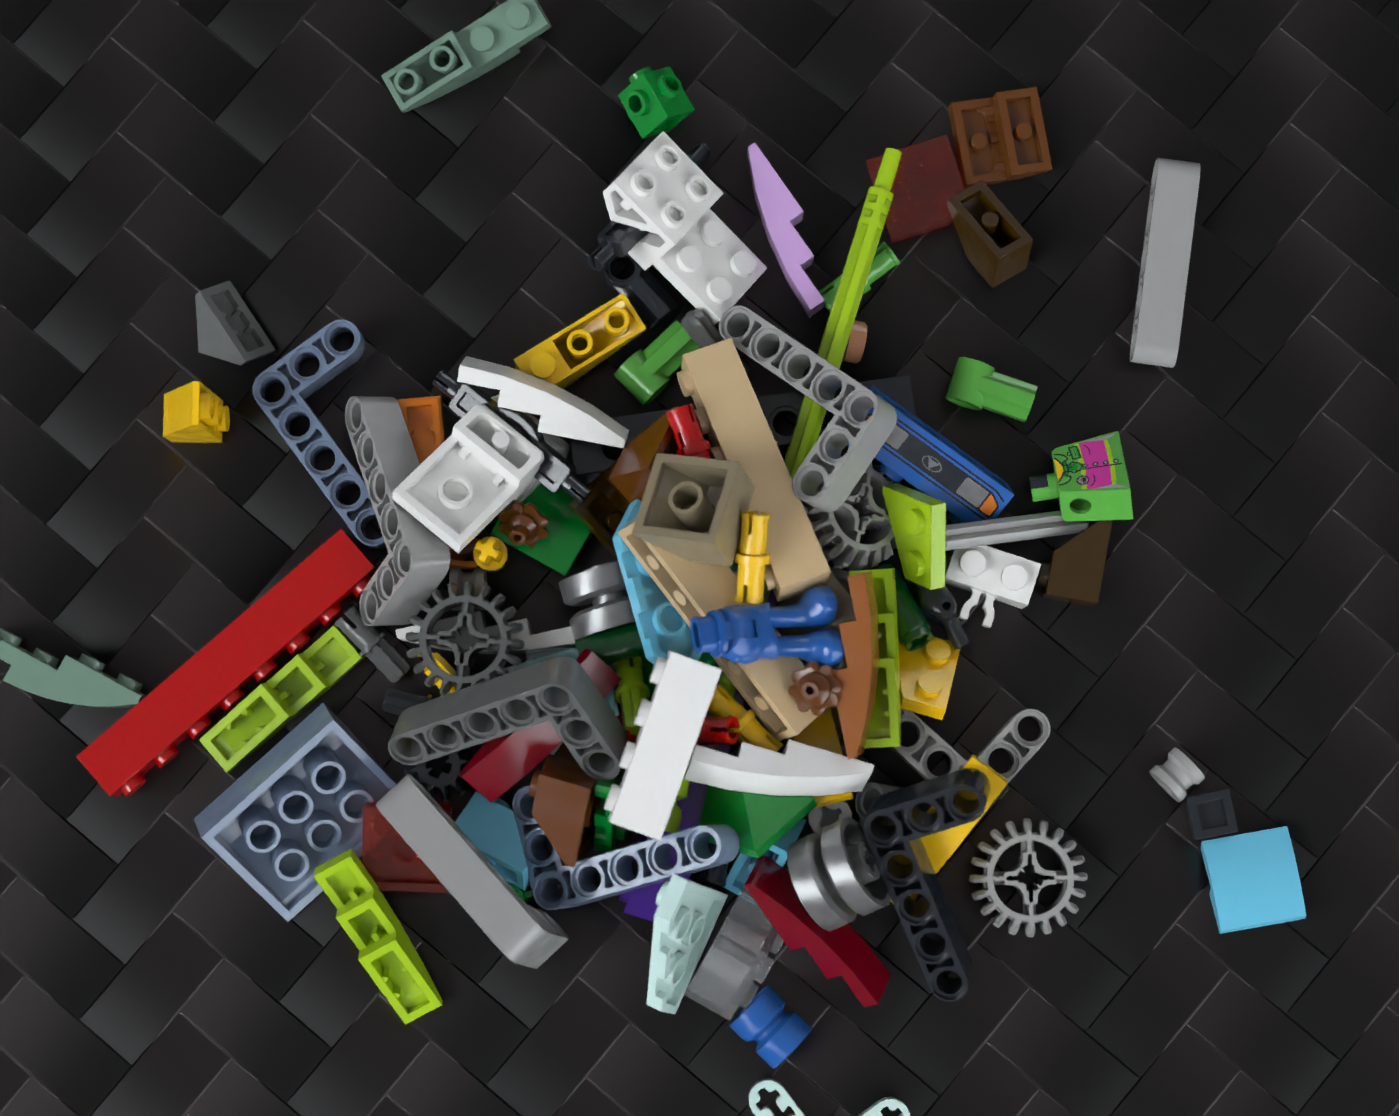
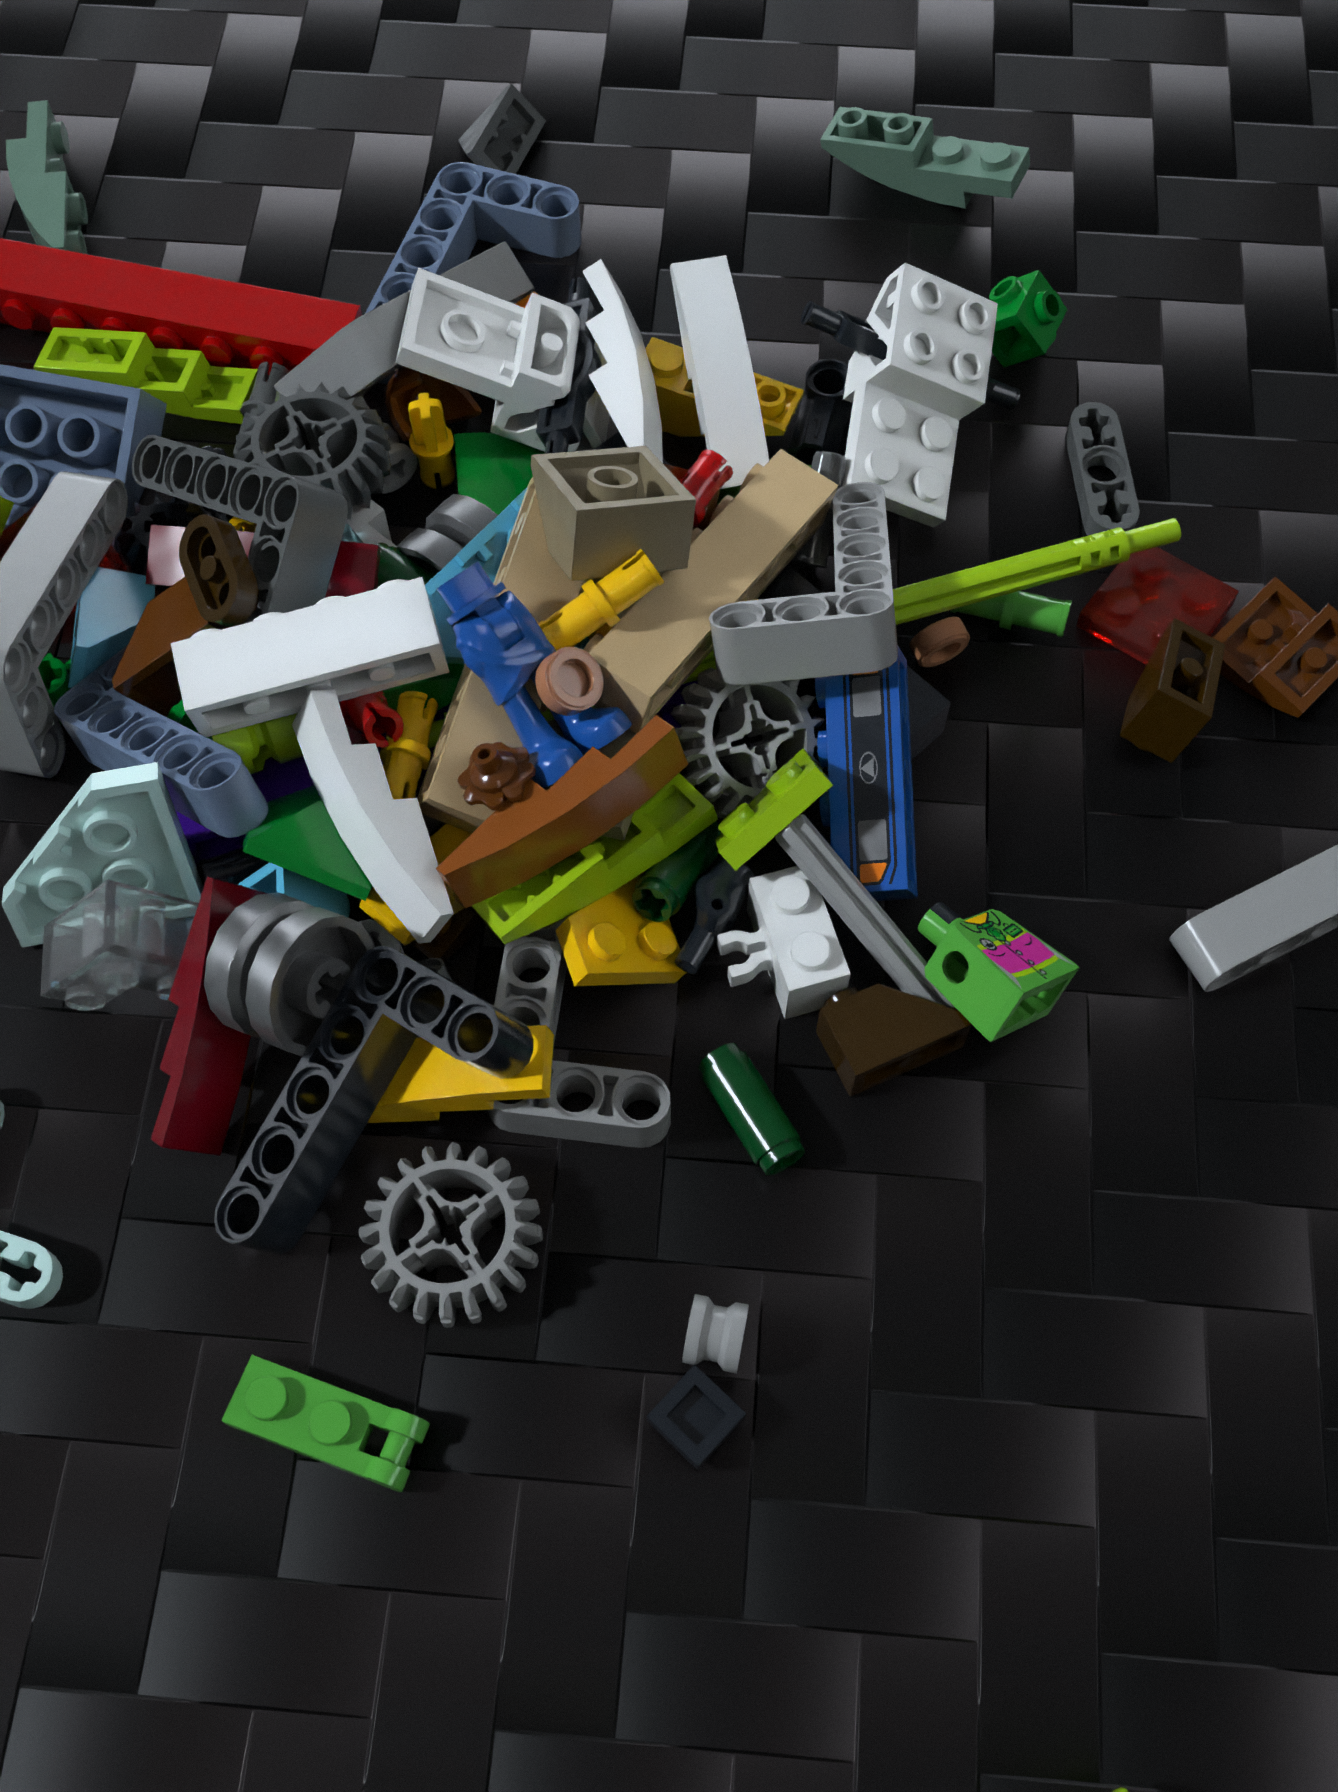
camera: 50 degrees right, 20 degrees down
yellow slope [163,381,230,443] -> none
reddish brown plant [498,501,549,547] -> none
blue wheel [729,985,812,1069] -> none
lavender slope [747,142,825,317] -> none
bright green piece [945,357,1038,422] -> none
medium azure slope [1200,826,1306,934] -> none
none -> dark brown plate [179,514,259,628]
none -> bright green plate [221,1355,430,1492]
none -> nougat tile [535,647,604,716]
none -> white slope [670,255,769,489]
none -> dark green piece [699,1043,805,1176]
none -> dark grey beam [1065,402,1140,536]

